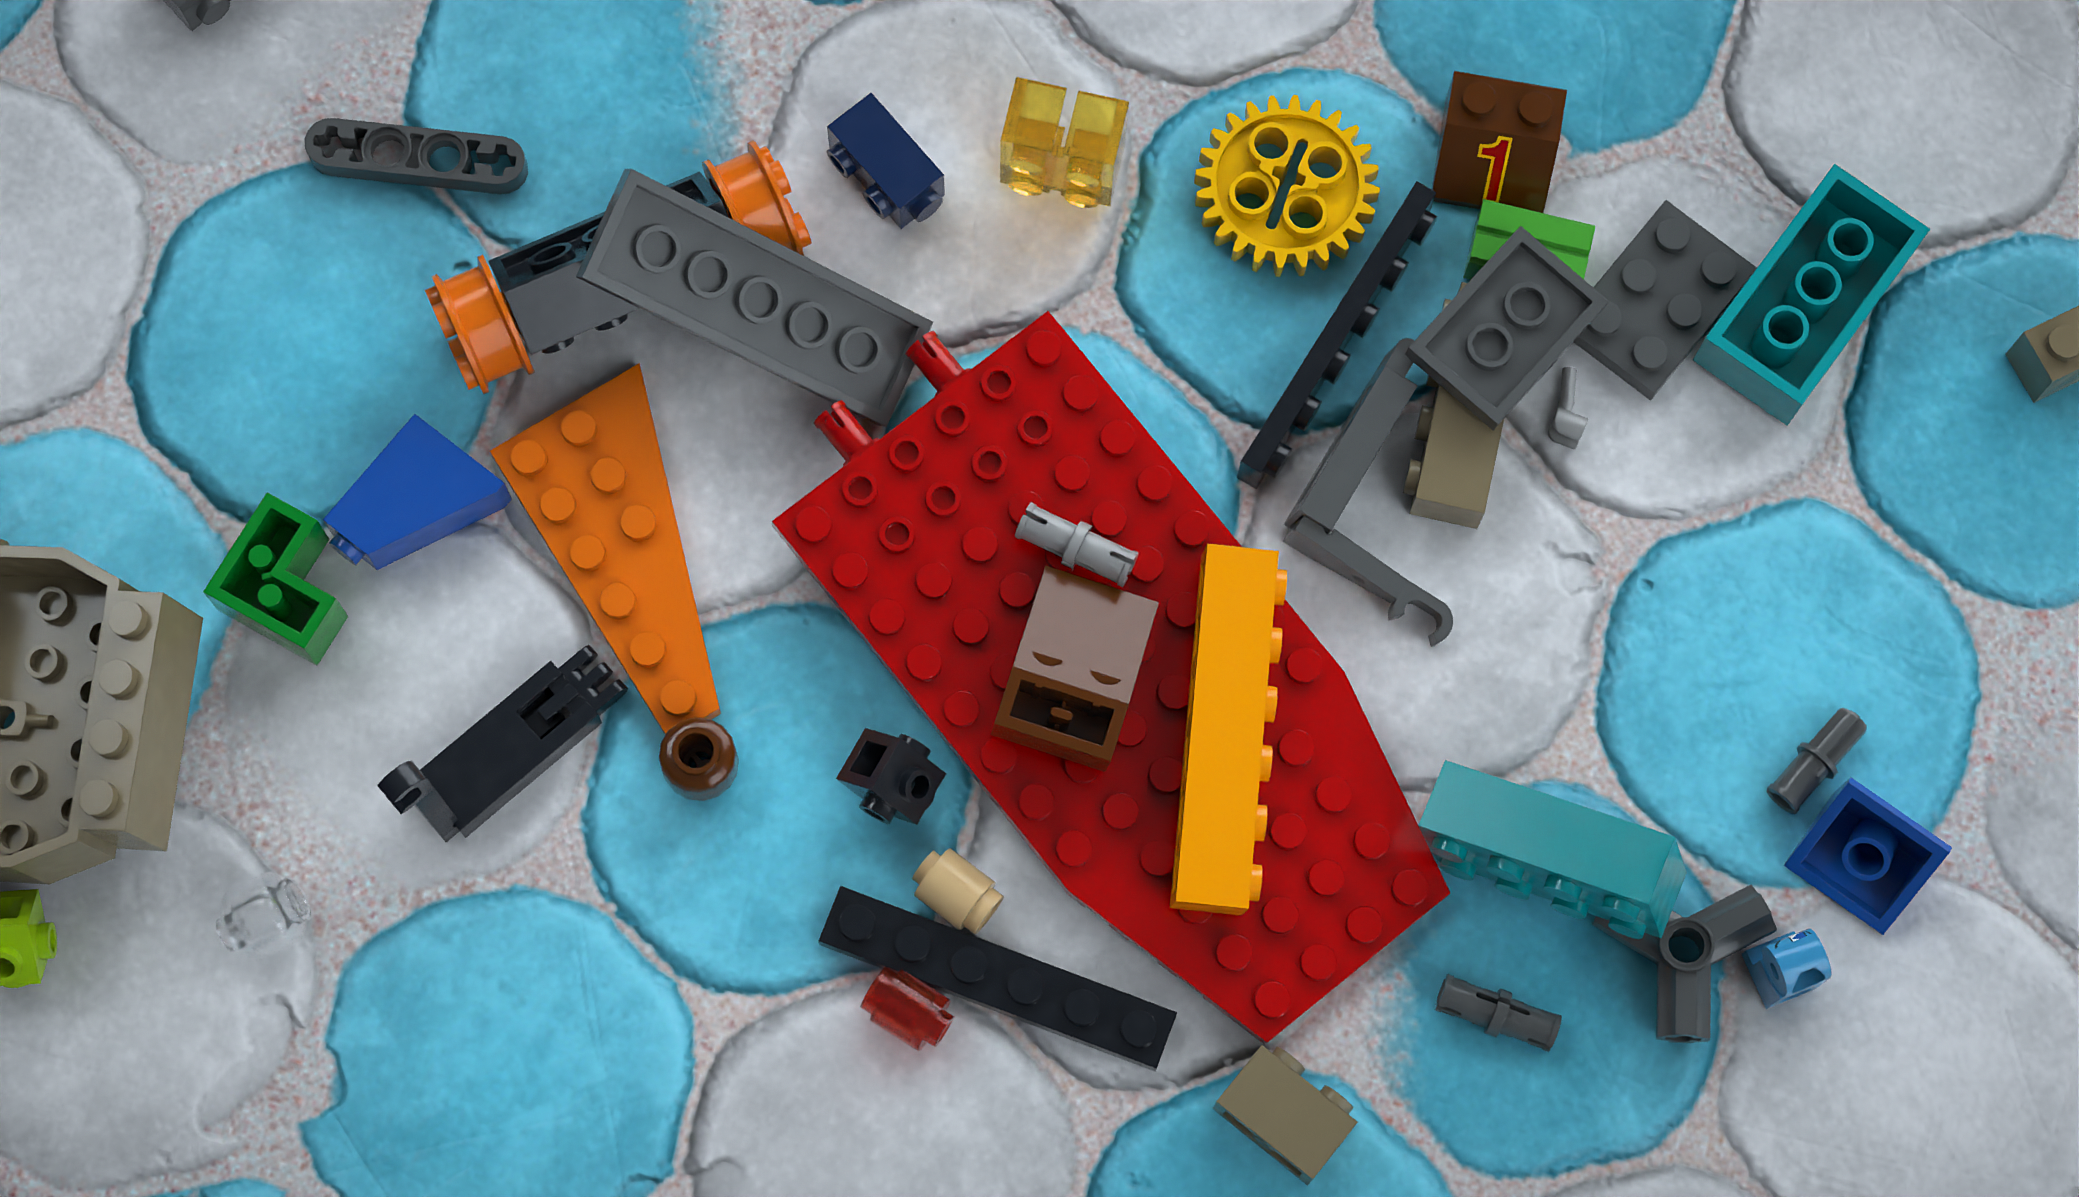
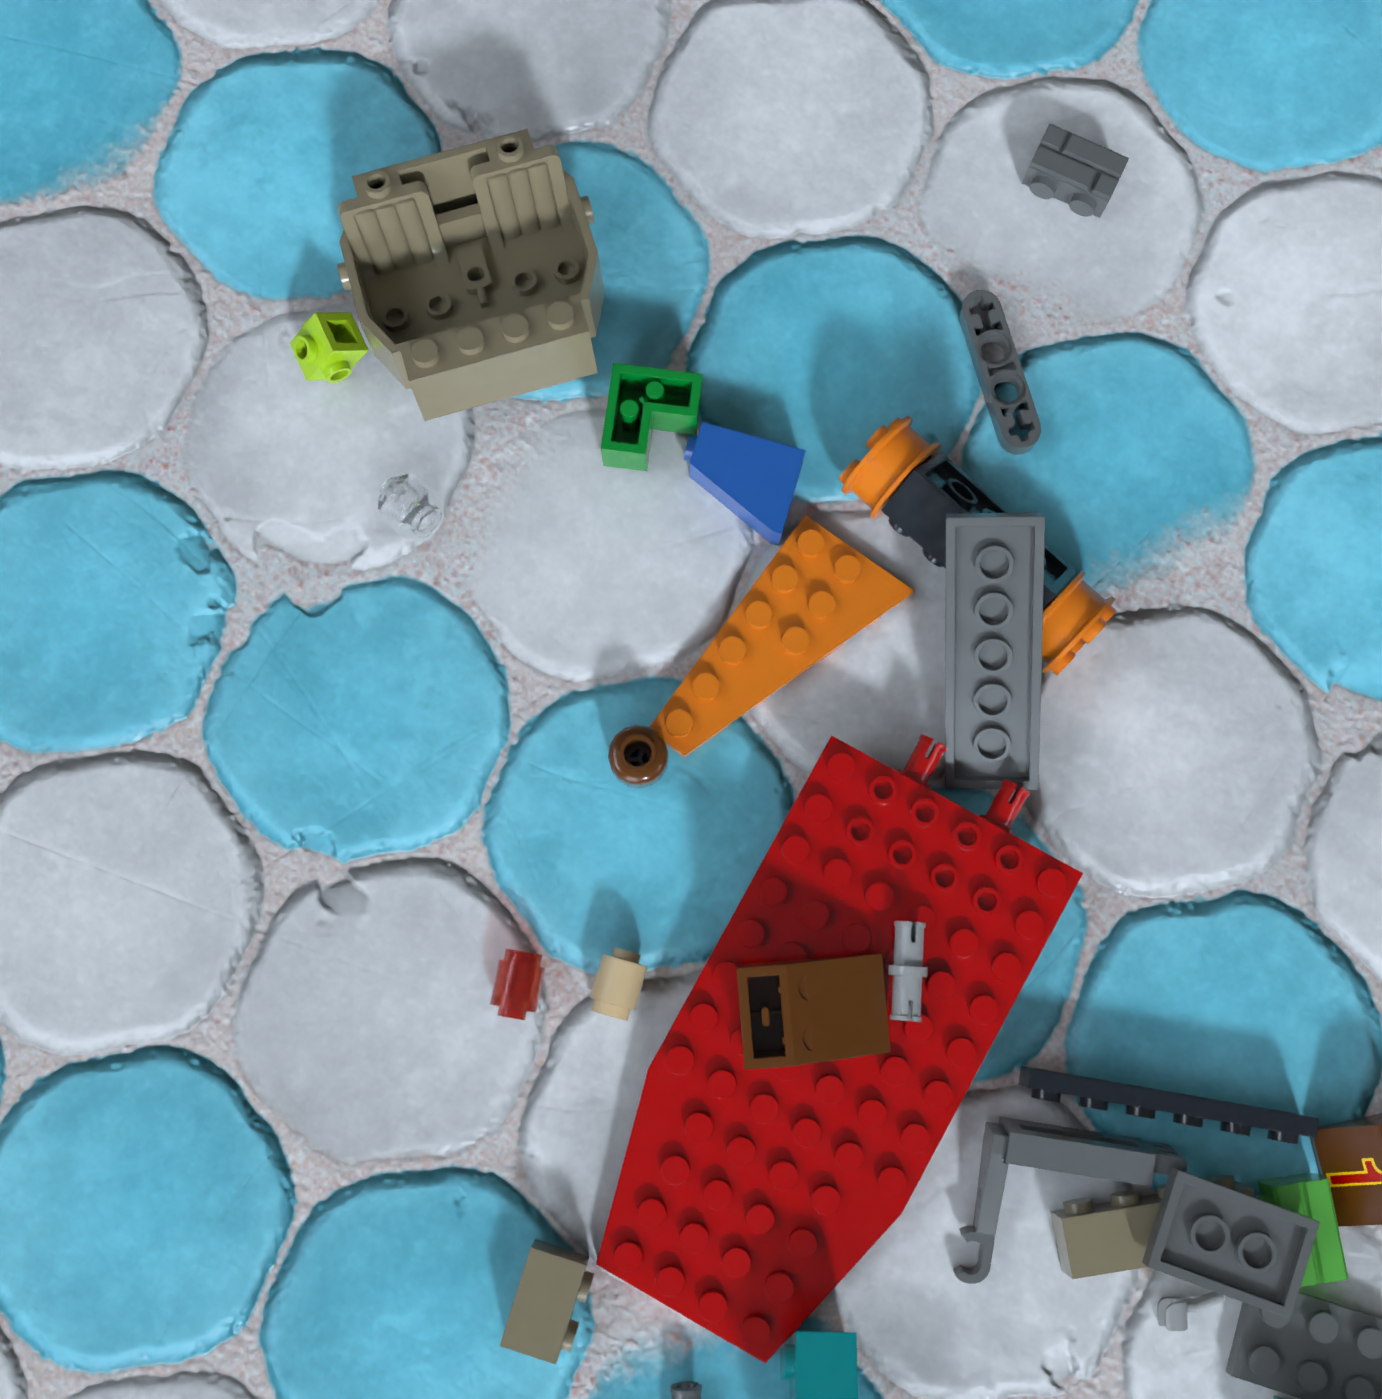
camera: 70 degrees right, 5 degrees up
black hinge [377,645,628,842] -> none
black plate [818,886,1177,1072] -> none
dark blue brick [826,93,945,229] -> none
black brick [836,728,946,825] -> none
clear yellow piece [1000,77,1129,208] -> none
light orange brick [1170,544,1287,915] -> none
yellow gear [1194,95,1380,277] -> none

